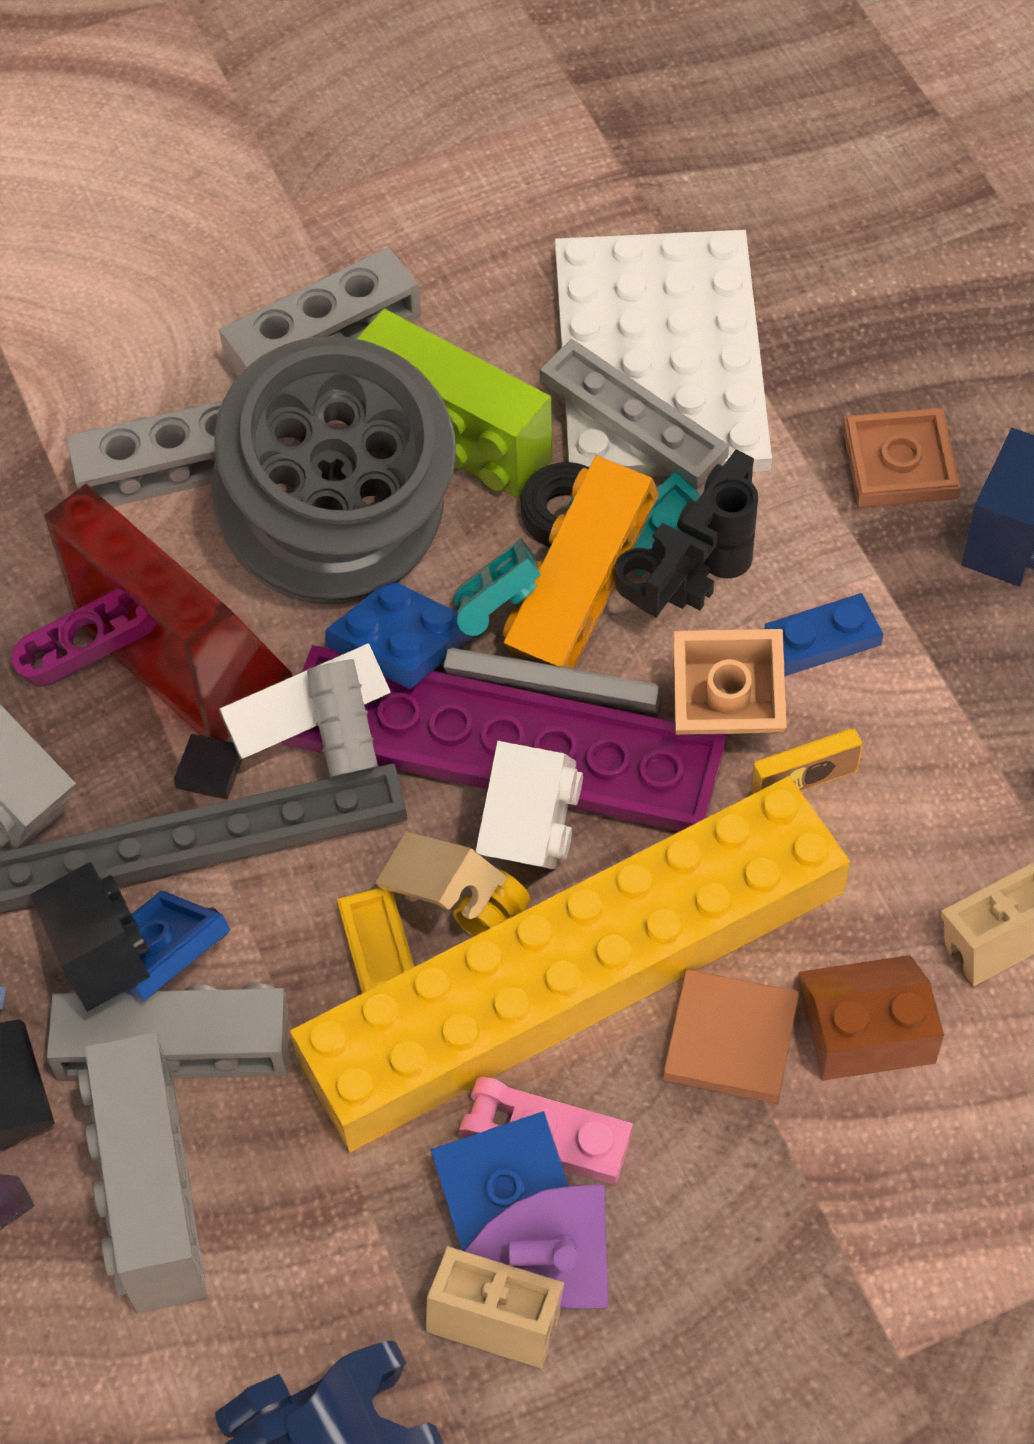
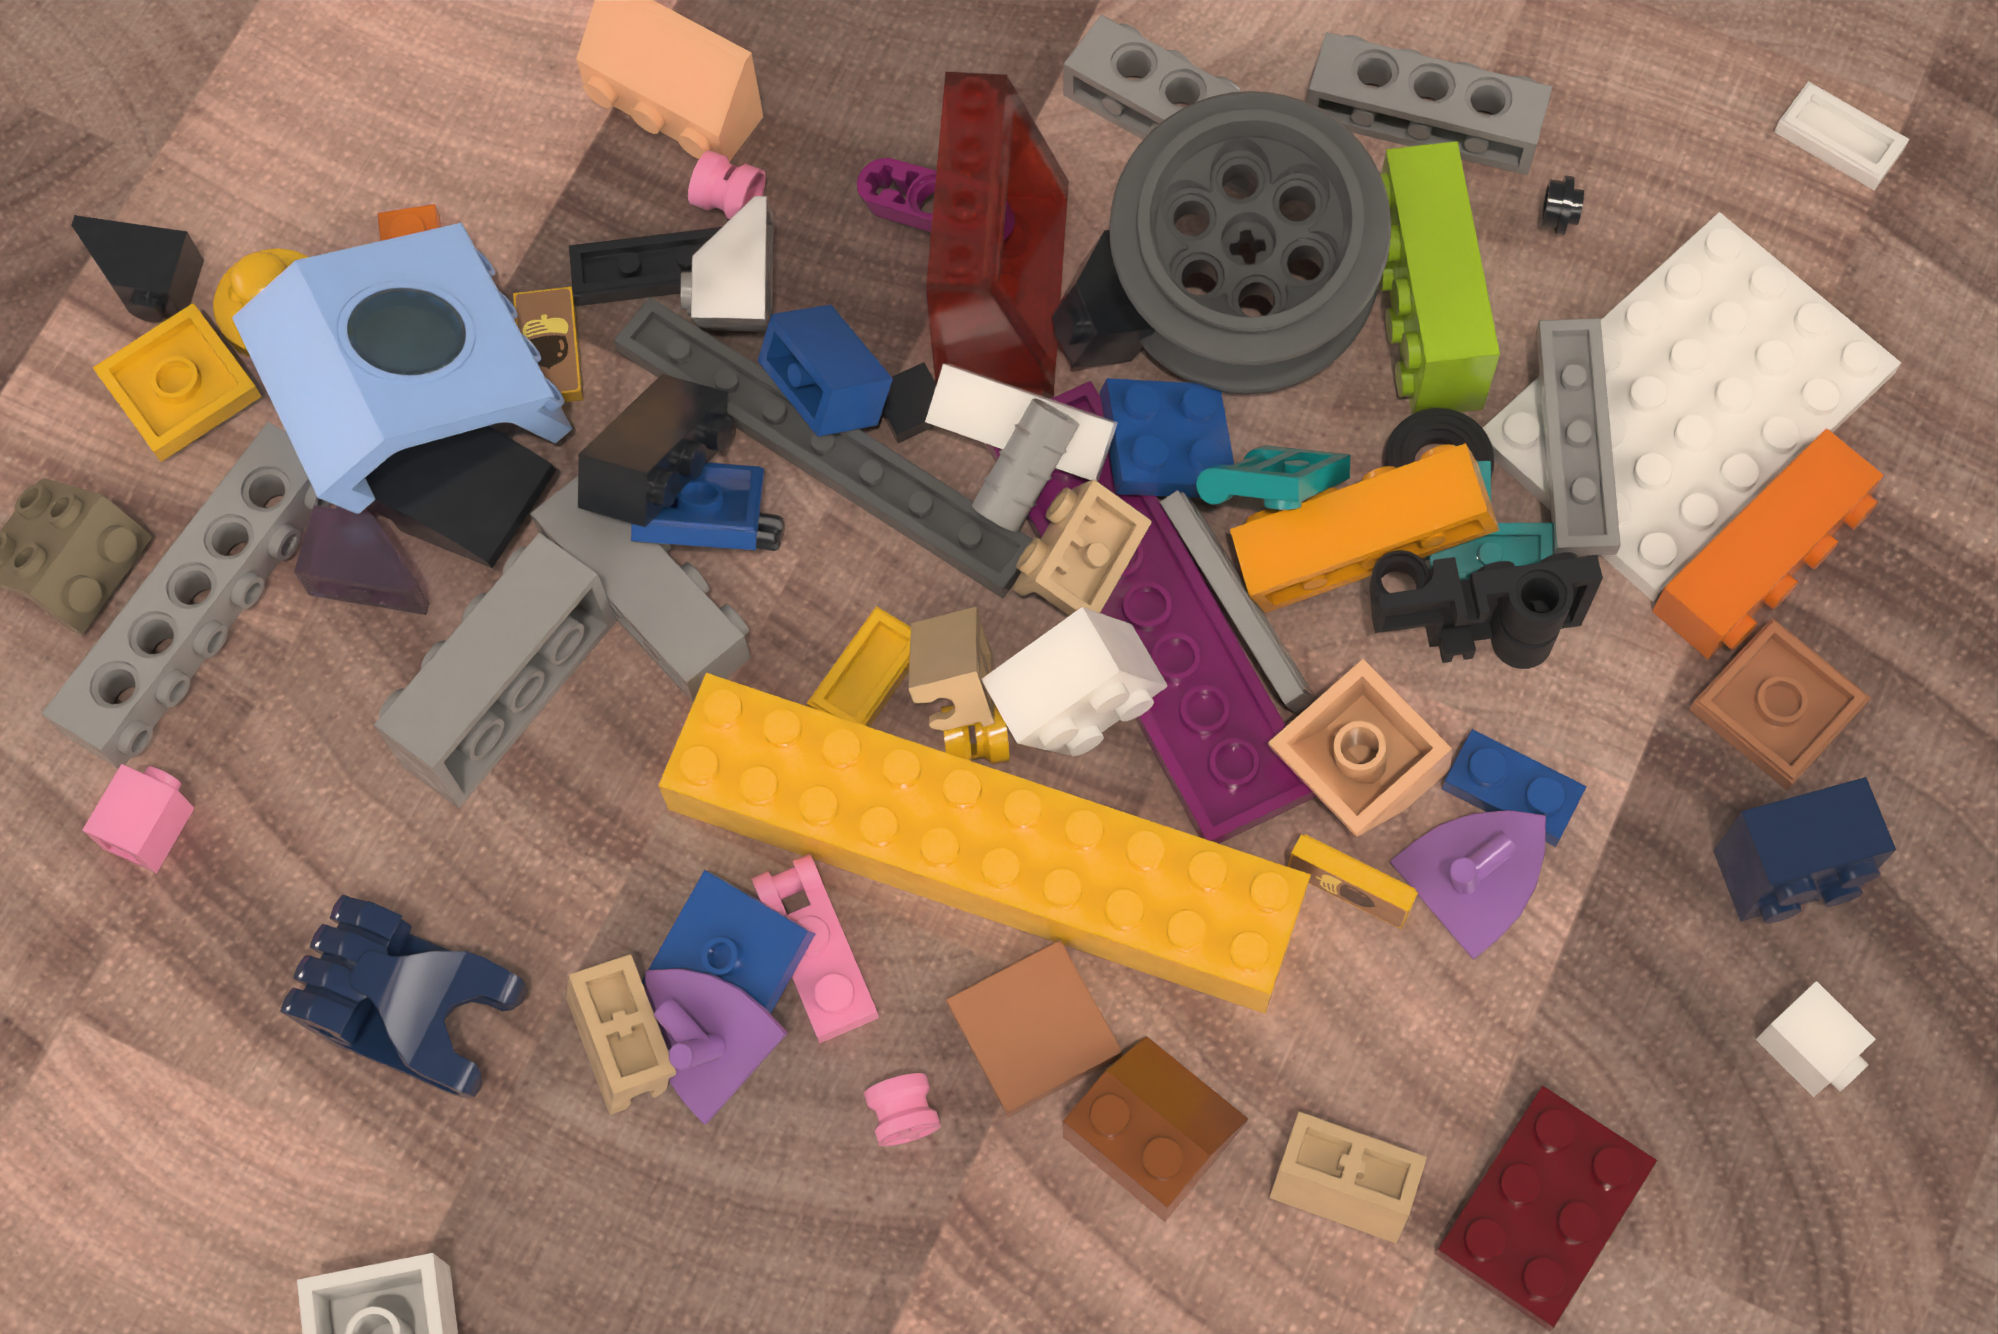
camera: 50 degrees right, 10 degrees up
none -> blue brick [758,304,893,437]
none -> bright pink wheel [864,1073,941,1147]
none -> tan bracket [1012,479,1152,616]
none -> black slope [1051,230,1156,368]
none -> medium lavender shield [1390,810,1546,960]
none -> black plate [1541,175,1584,235]
none -> orange brick [1652,428,1884,660]
none -> white tile [1774,81,1909,191]

